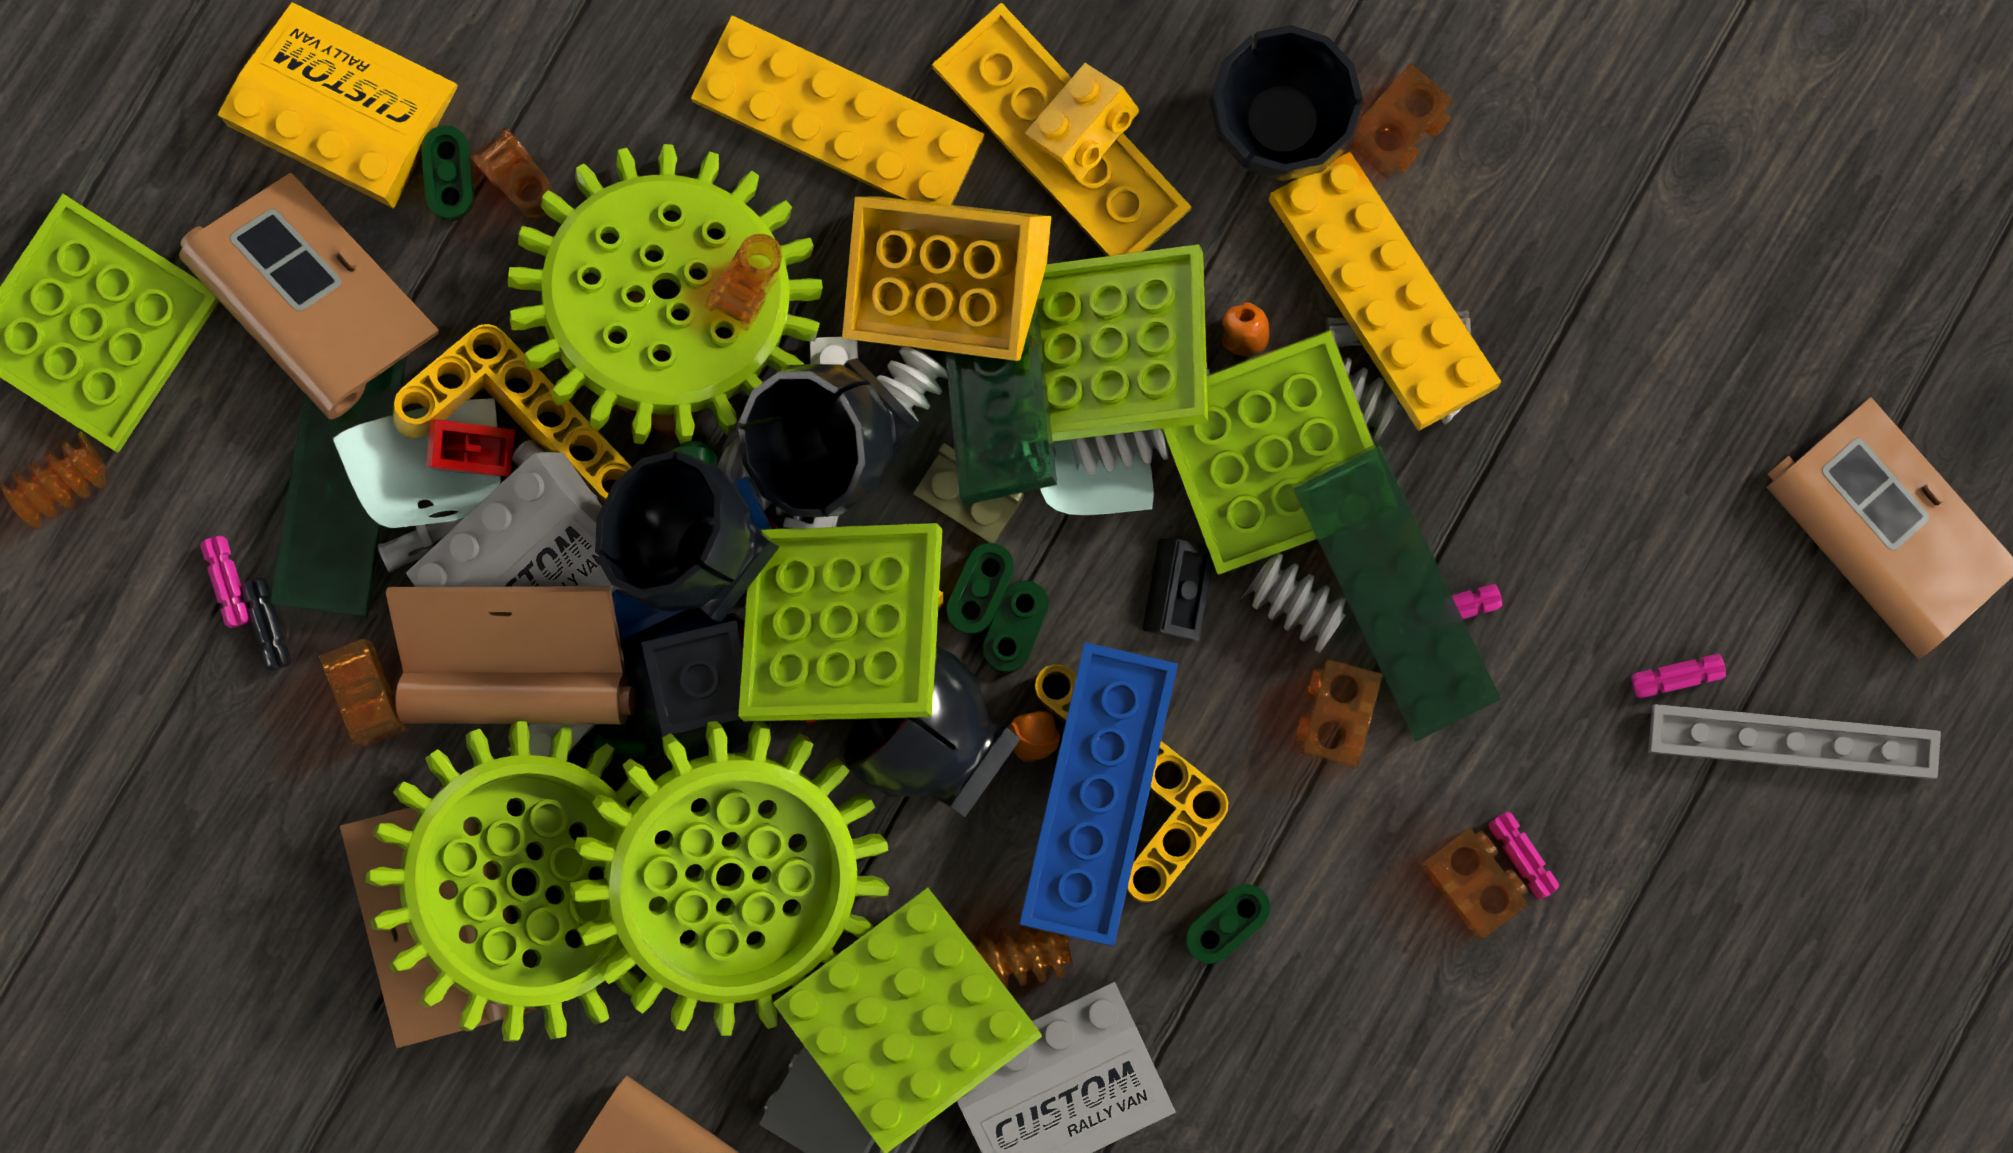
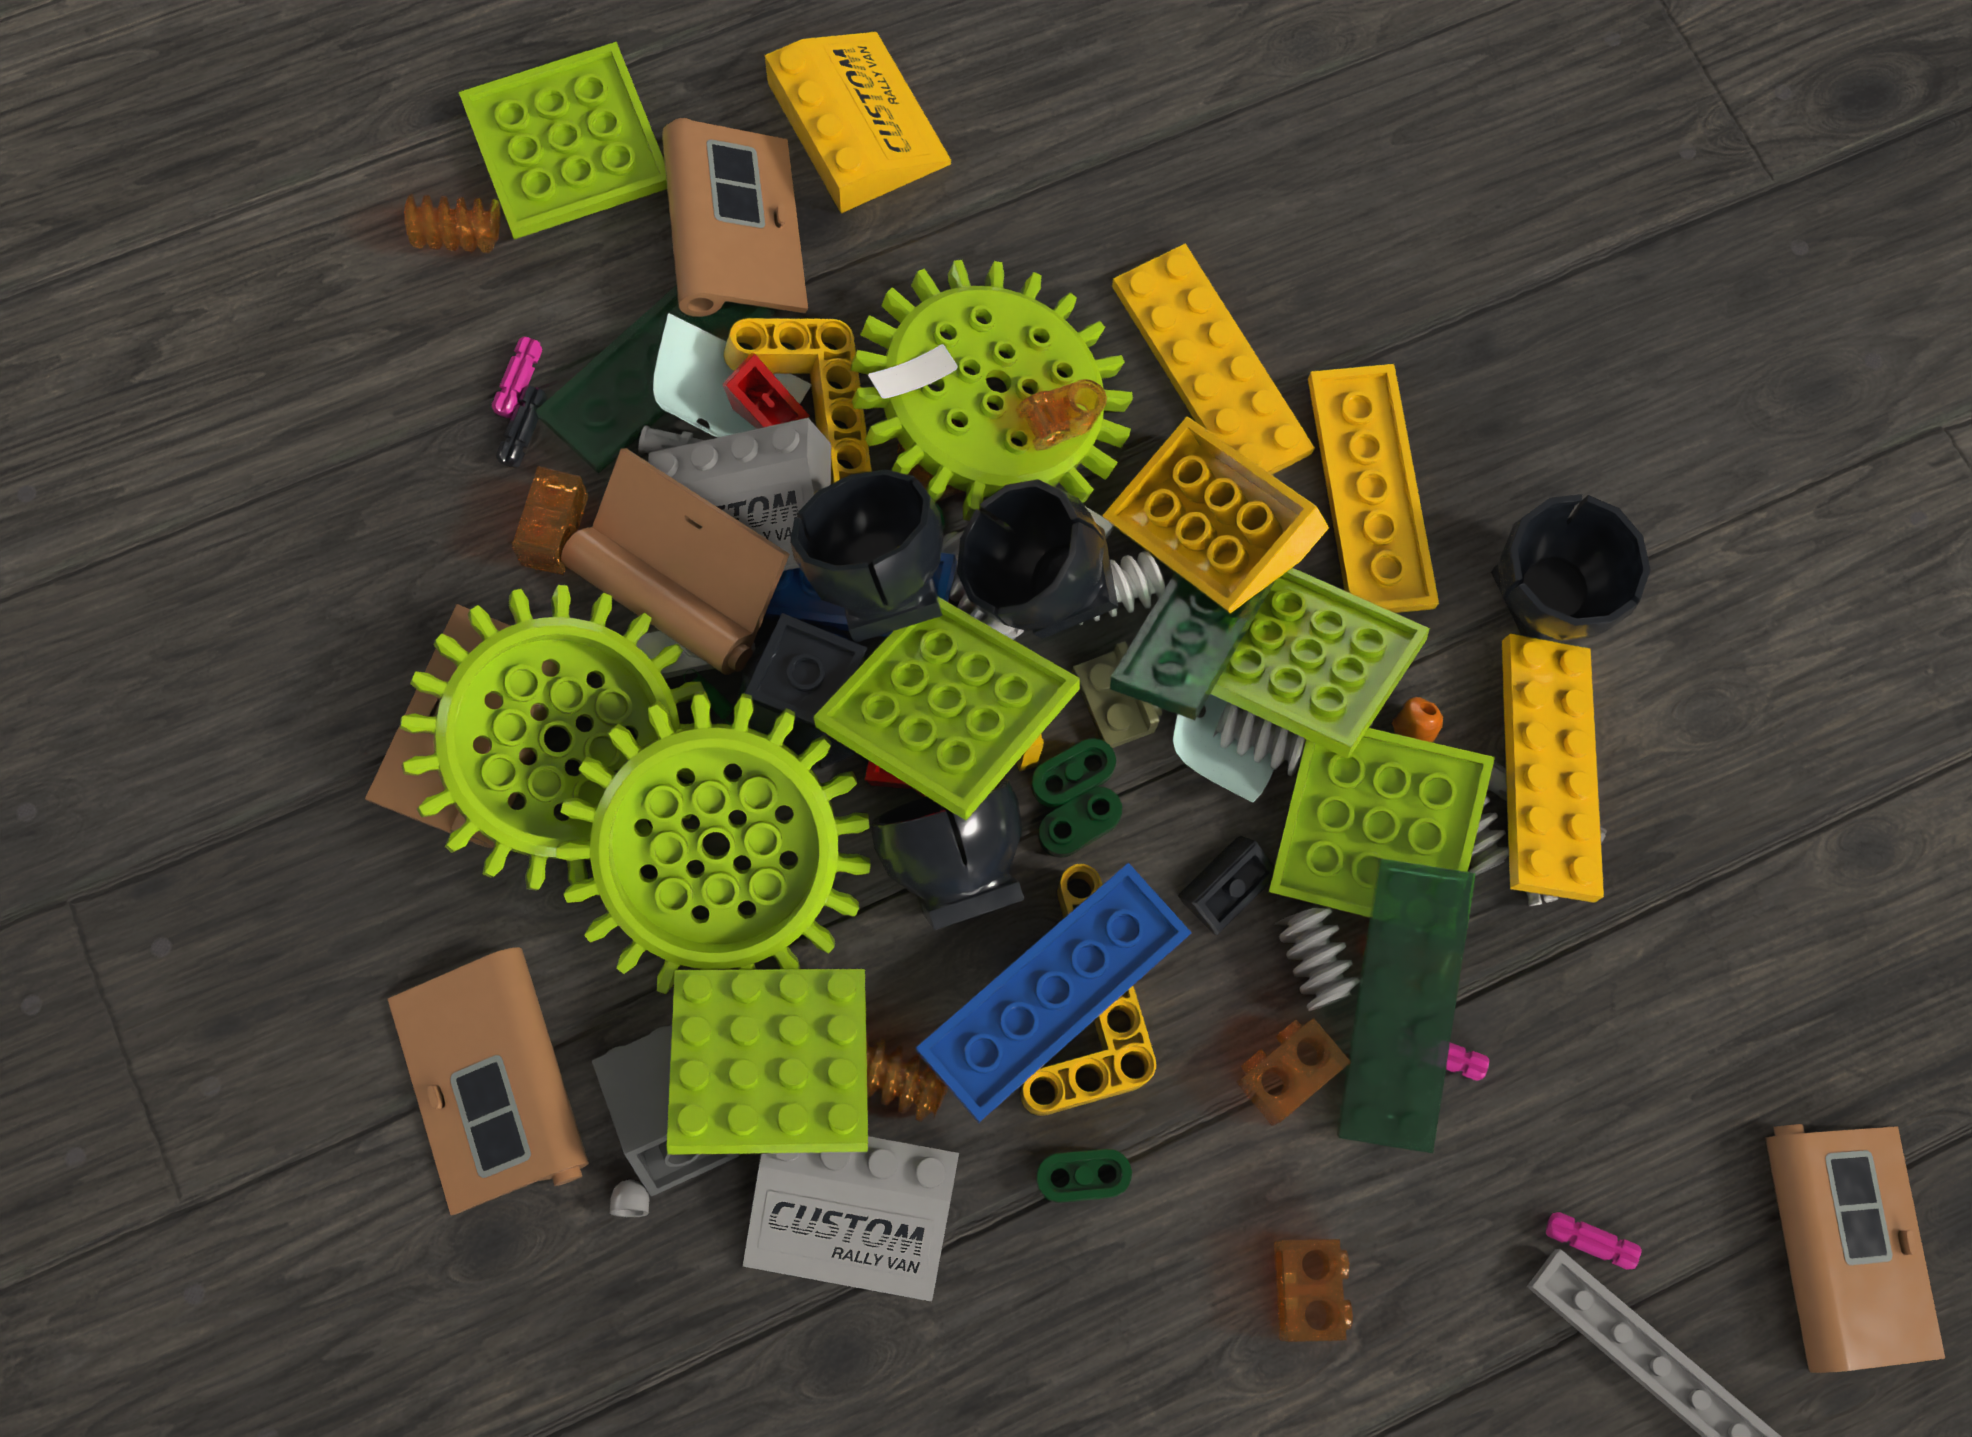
camera: 25 degrees right, 10 degrees down
dark green plate [421,125,475,221] -> none
clear orange piece [470,127,555,218] -> none
orange piece [1008,711,1060,762] -> none
yellow bracket [1024,63,1139,180] -> none
clear orange brick [1351,63,1453,179] -> none
dark pink axle [1489,812,1559,899] -> none
none -> white sticker [868,344,958,399]

